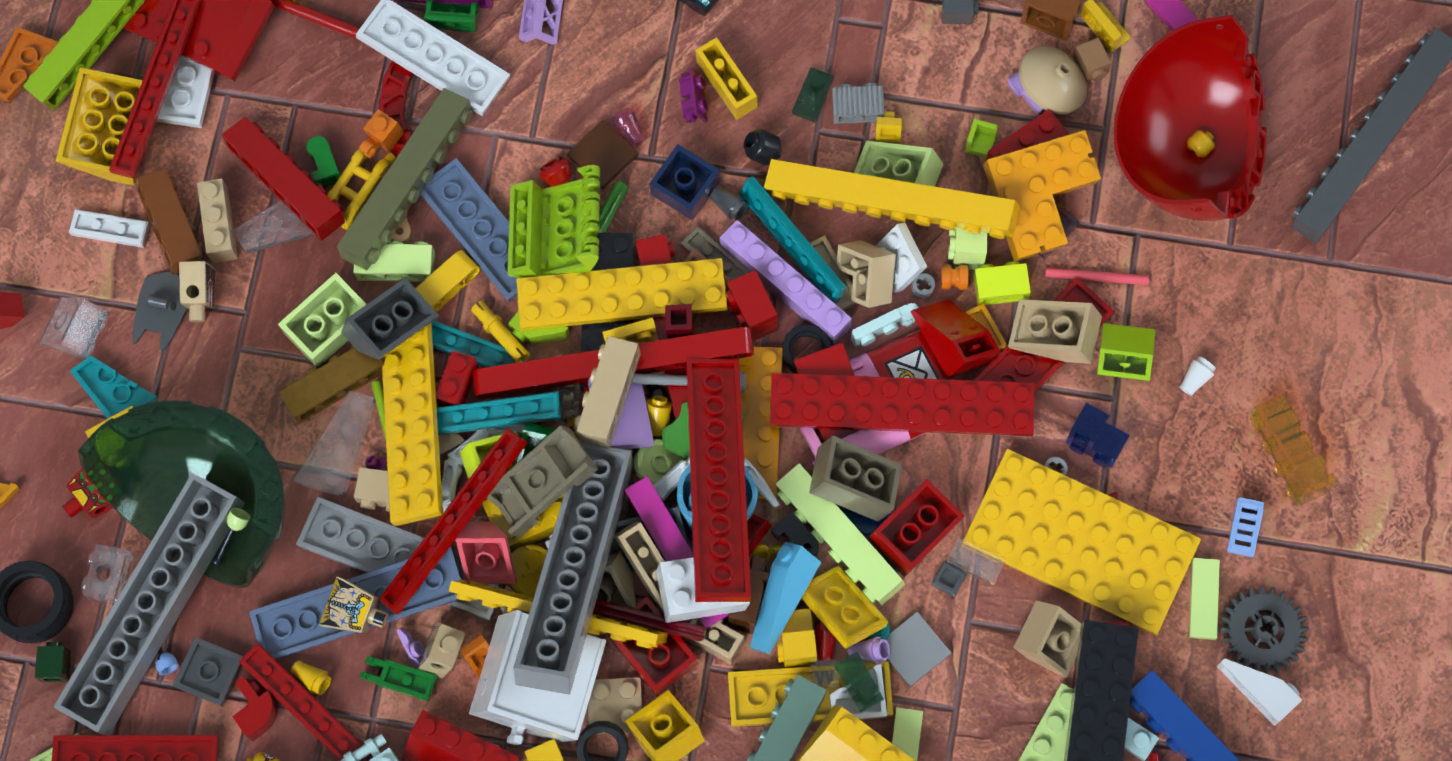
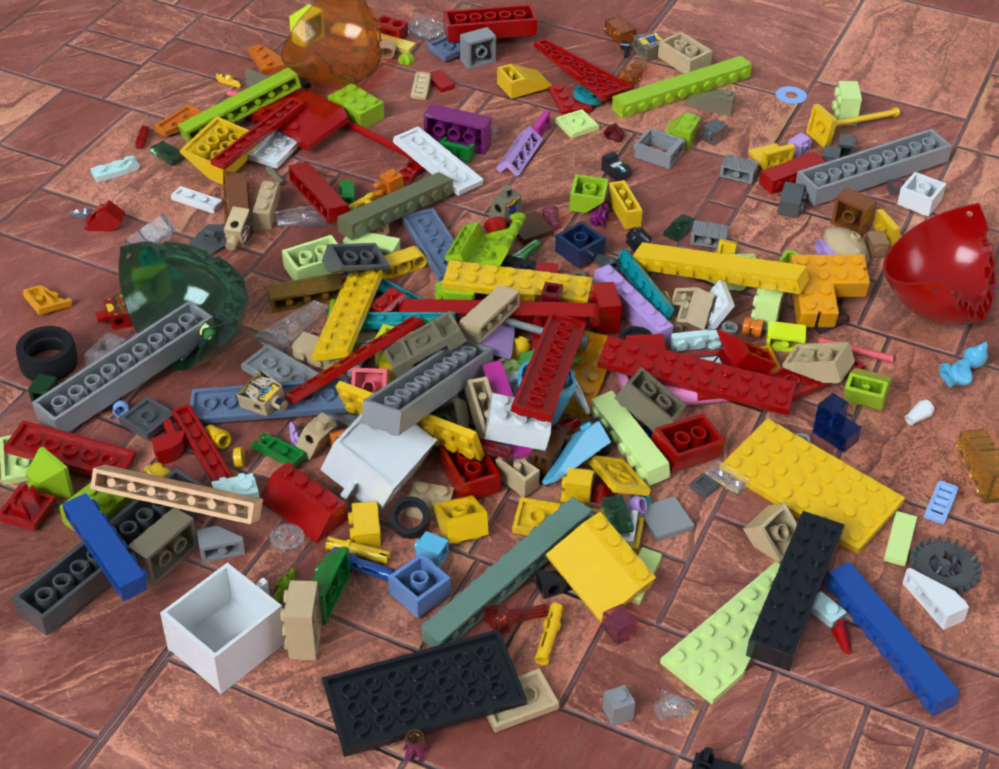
camera: 10 degrees right, 30 degrees down
yellow pin [471,301,530,363] -> none
none -> clear green plate [150,141,185,166]
none -> yellow tile [233,447,246,468]
none -> dark tan wheel [265,166,286,186]
none -> dark tan torso [489,185,523,221]
none -> lime slope [569,174,609,213]
none -> medium azure animal [939,342,988,388]

